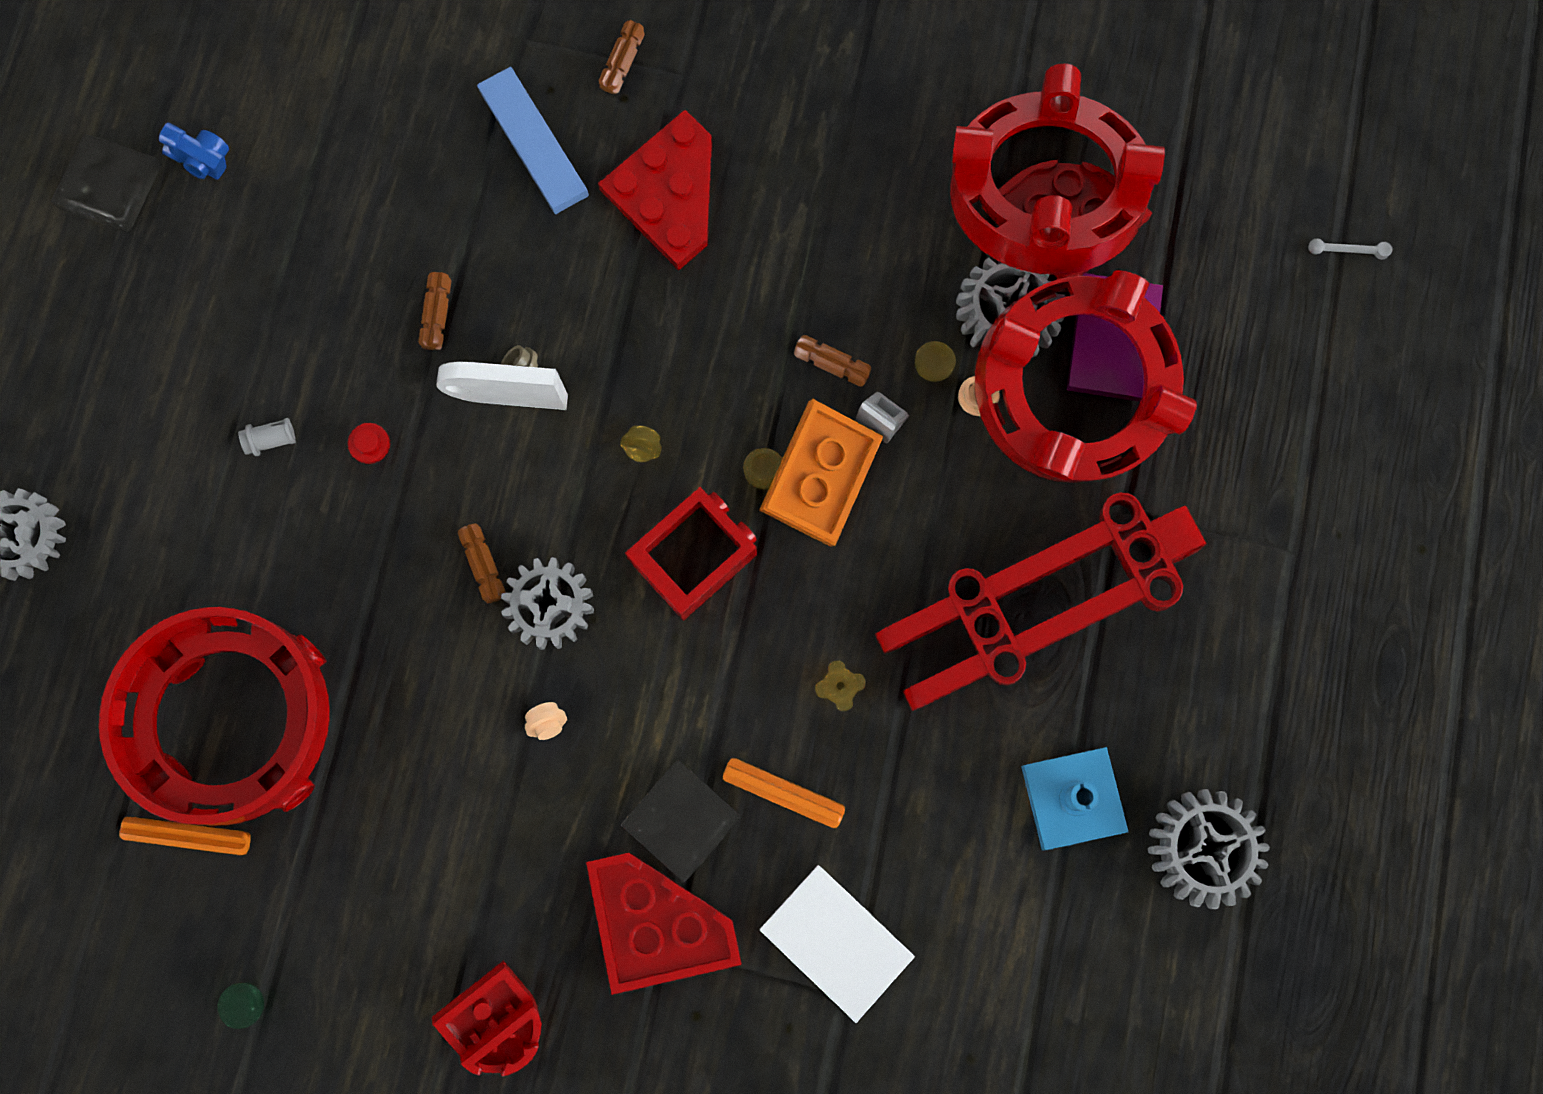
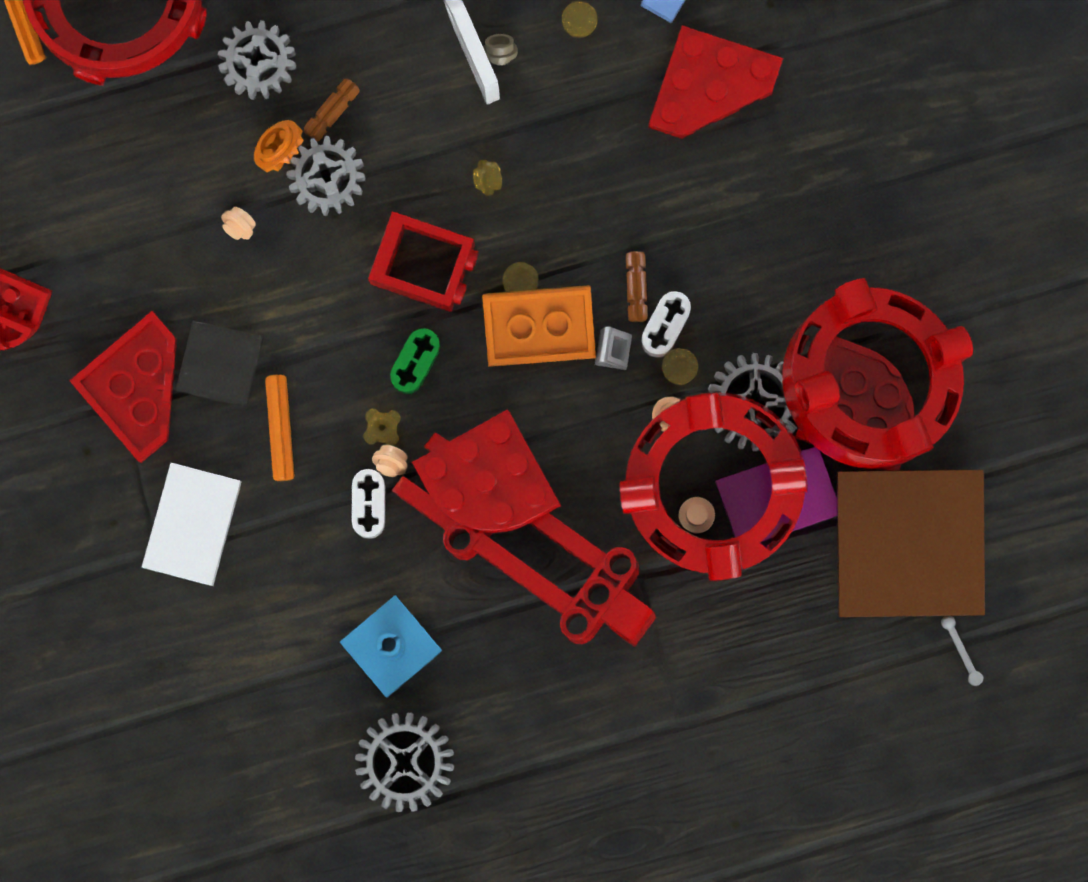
camera: 65 degrees right, 5 degrees up
none -> light grey gear [218,21,296,100]
none -> orange gear [254,120,304,173]
none -> white beam [352,469,386,539]
none -> light nougat plate [372,445,408,477]
none -> green beam [390,328,440,394]
none -> red plate [412,409,561,533]
none -> clear yellow plate [562,2,597,38]
none -> white beam [641,291,691,357]
none -> light nougat plate [679,497,715,534]
none -> reddish brown tile [837,469,985,617]

